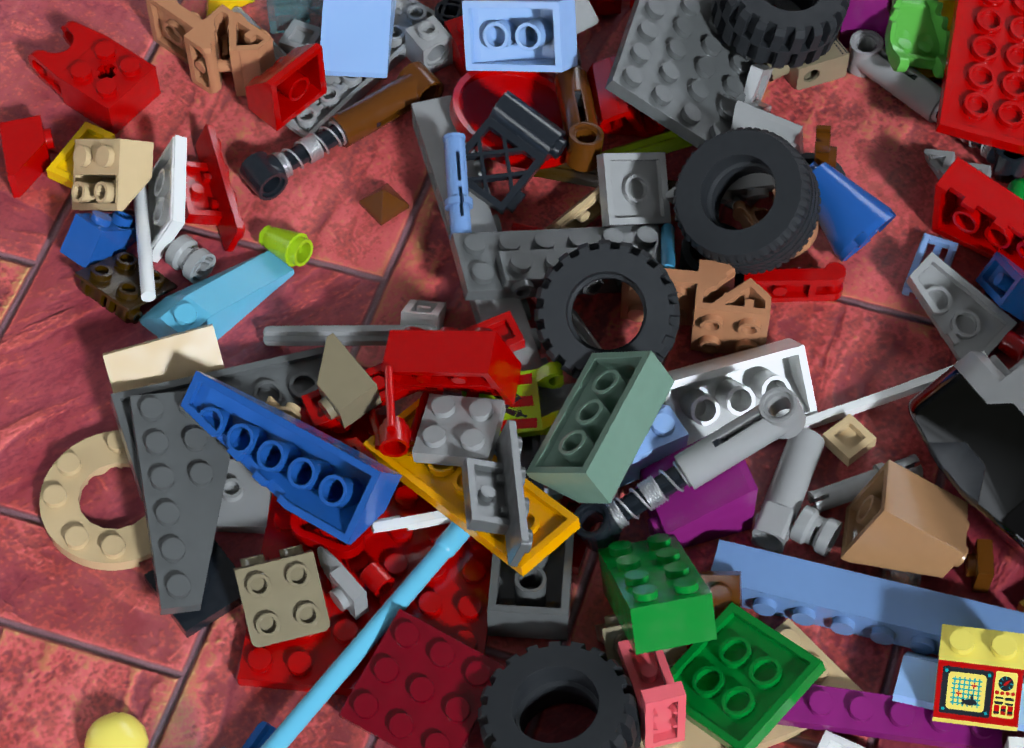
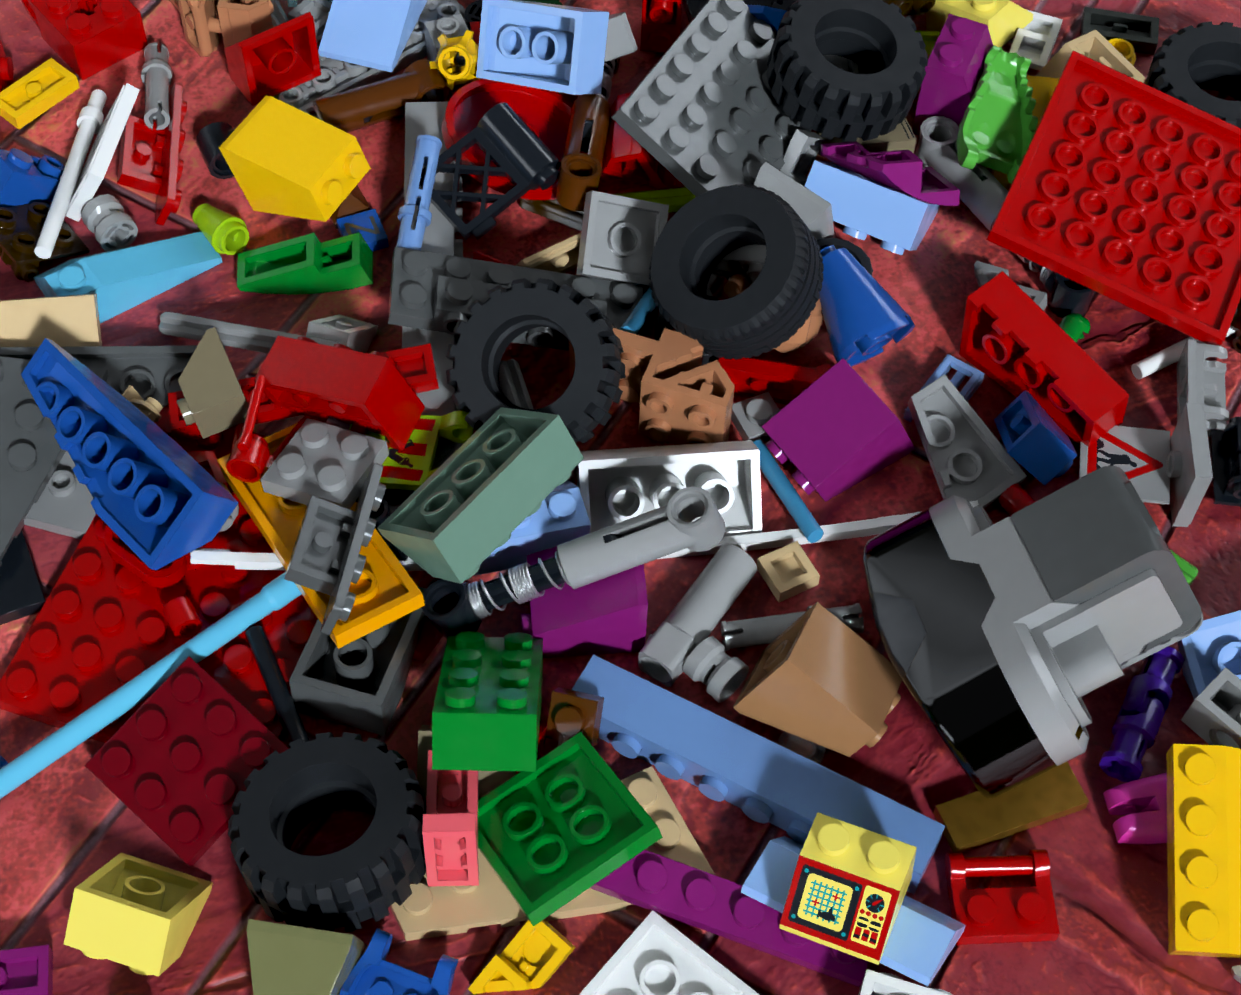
camera: 10 degrees right, 0 degrees up
tan slope [71,138,154,211] -> none
dark tan bracket [233,544,330,647] -> none
light grey plate [317,546,369,620] -> none
reddish brown plate [814,125,837,168] -> none
reddish brown plate [965,539,994,593] -> none
none -> light grey pin [141,42,173,130]
none -> yellow slope [219,96,371,222]
none -> green slope [237,232,373,295]
none -> black bar [245,626,310,743]
none -> blue tile [336,209,389,252]
none -> yellow rock [429,29,481,91]
none -> light grey plate [731,391,780,442]
none -> dark azure bar [753,440,824,543]
none -> magenta slope [762,358,915,502]
none -> light blue slope [804,160,940,255]
none -> magenta slope [821,141,960,206]

